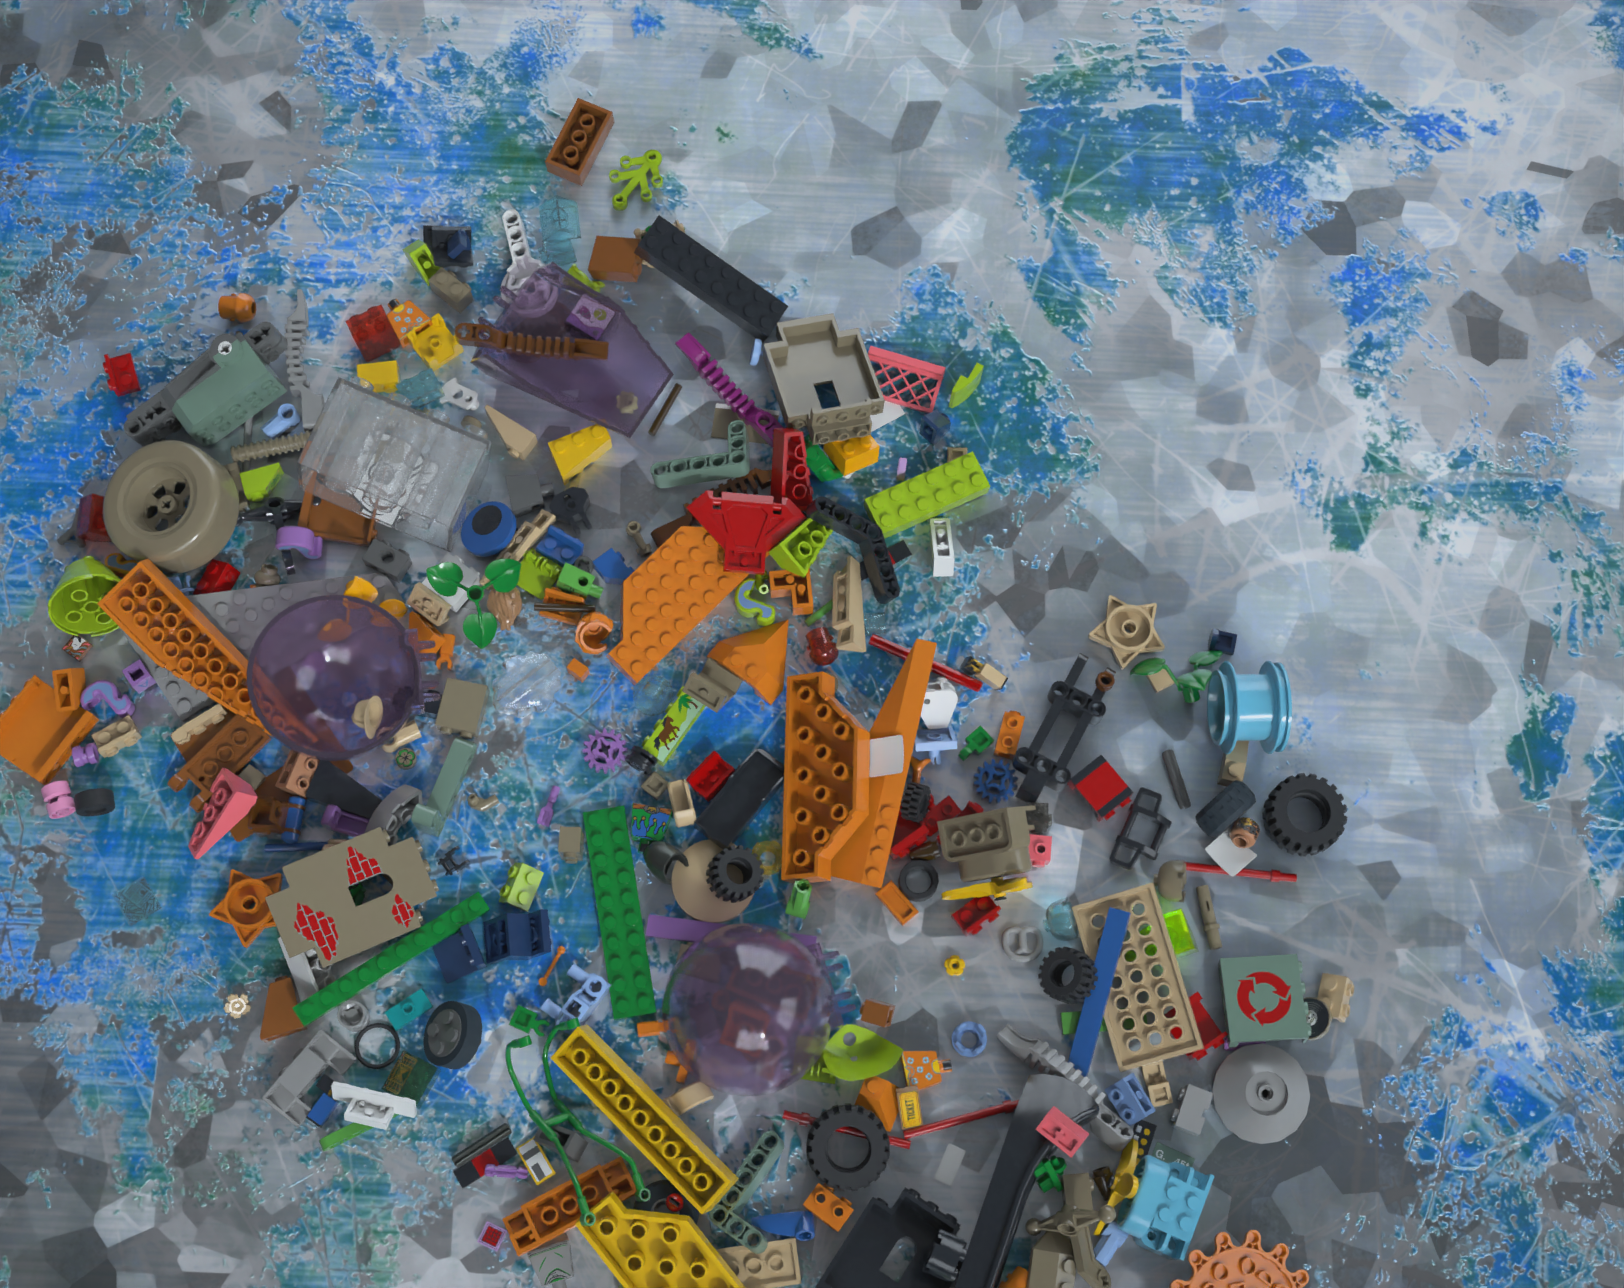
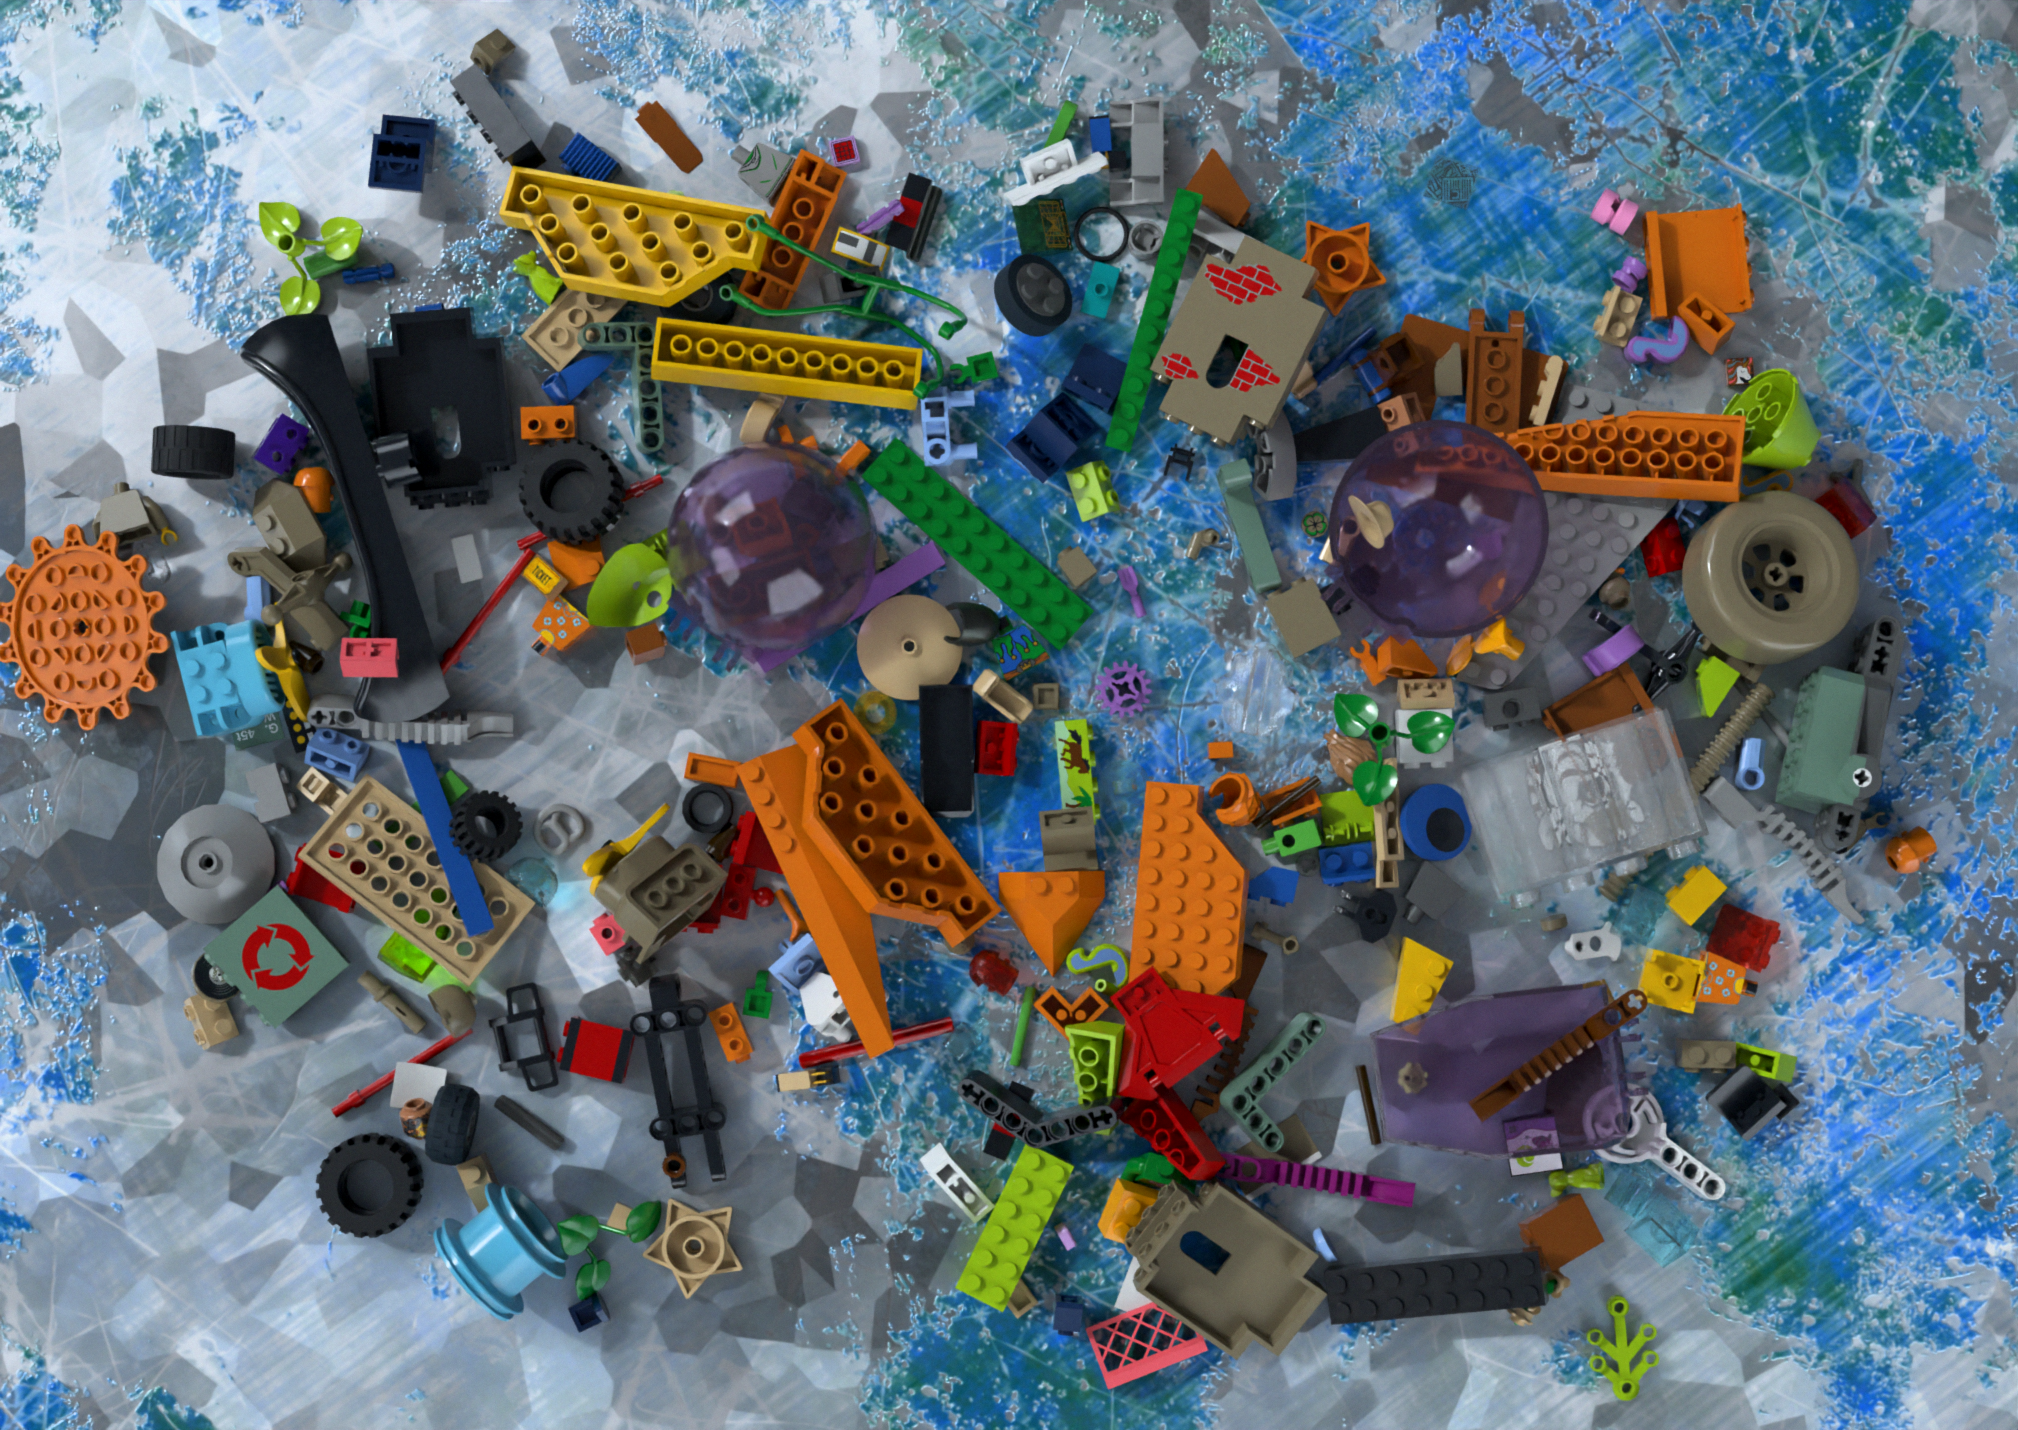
camera: 145 degrees right, 15 degrees up
black tyre [74,788,115,816] -> none
red bracket [103,353,141,397] -> none
medium lavender brick [122,659,156,694] -> none
coral wedge [188,768,258,859] -> none
tan plant [223,993,251,1019] -> none
medium lavender animal [320,805,369,838] -> none
dark blue tile [447,229,471,259] -> none
tan slope [485,405,538,460] -> none
orange hinge [539,946,566,986] -> none
dark orange brick [545,98,615,186] -> none
black wheel [625,745,658,775] -> none
red hinge [666,1193,684,1212] -> none
black tyre [706,845,764,903] -> none
bright green piece [785,879,813,919] -> none
tan wedge [832,555,866,652] -> none
white sticker [869,735,904,777] -> none
black tyre [900,782,931,823] -> none
yellow plate [944,955,965,976] -> none
lime slope [949,363,984,408] -> none
red bracket [951,896,1001,936] -> none
medium blue piece [951,1021,987,1057] -> none
blue gear [973,759,1018,805] -> none

